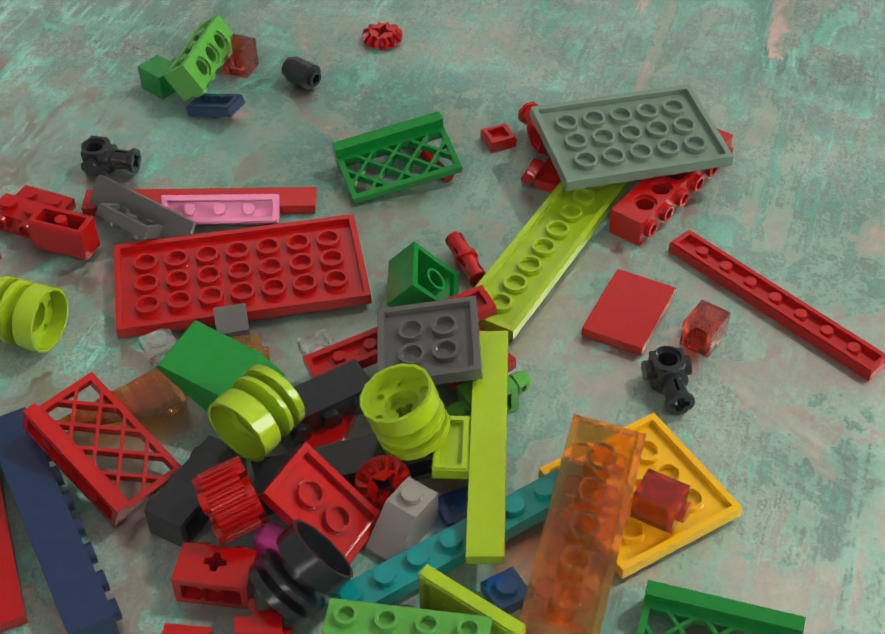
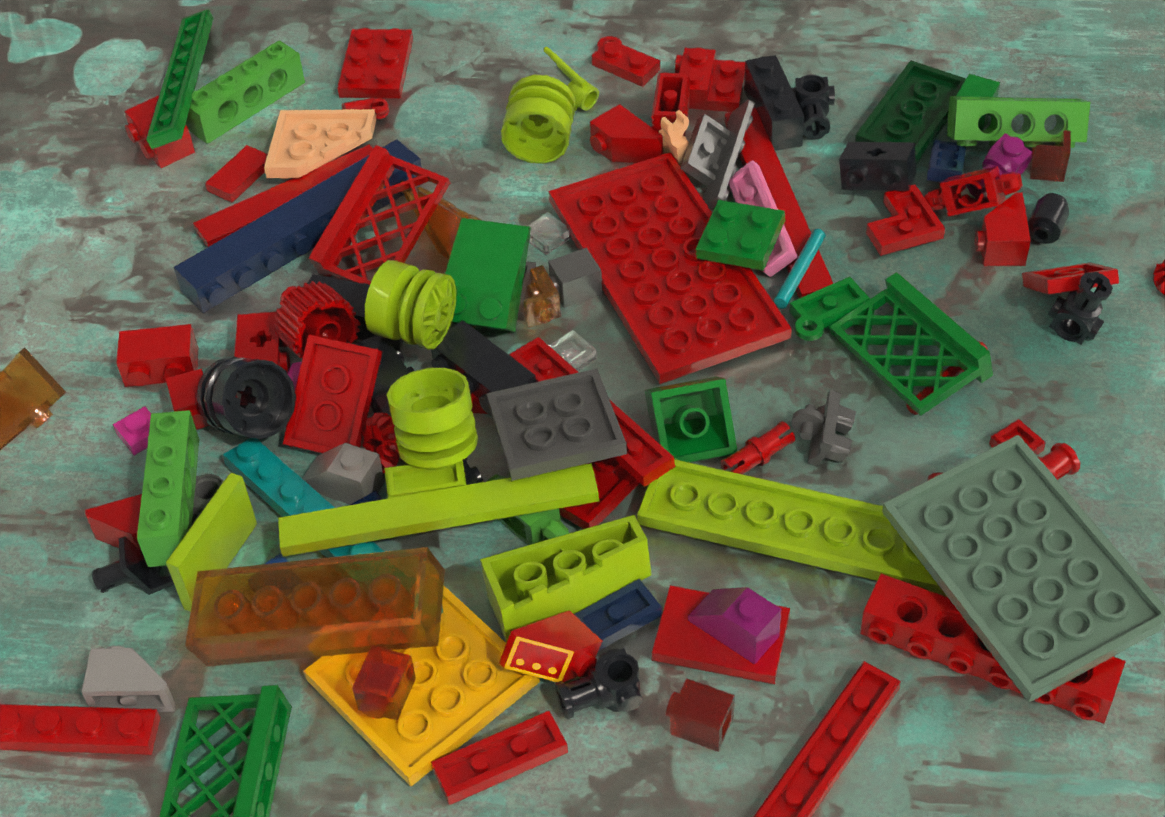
camera: 80 degrees right, 5 degrees up
none -> red plate [431,711,568,805]
none -> lime wedge [480,515,652,643]
none -> red slope [499,610,602,682]
none -> dark blue plate [574,579,662,651]
none -> red slope [590,104,663,163]
none -> light nougat plate [658,110,689,166]
none -> magenta slope [688,587,781,664]
none -> green plate [696,200,785,271]
none -> black brick [744,55,804,151]
none -> teal bar [773,229,826,309]
none -> green hinge [789,277,870,341]
none -> dark grey hips [791,390,856,466]
none -> black brick [839,142,916,191]
none -> dark green plate [855,60,966,163]
none -> red plate [866,184,945,256]
none -> red piece [924,166,1023,217]
none -> magenta connector [966,133,1033,199]
none -> red slope [975,192,1031,266]
none -> red tile [1022,262,1119,295]
none -> black connector [1048,272,1113,345]

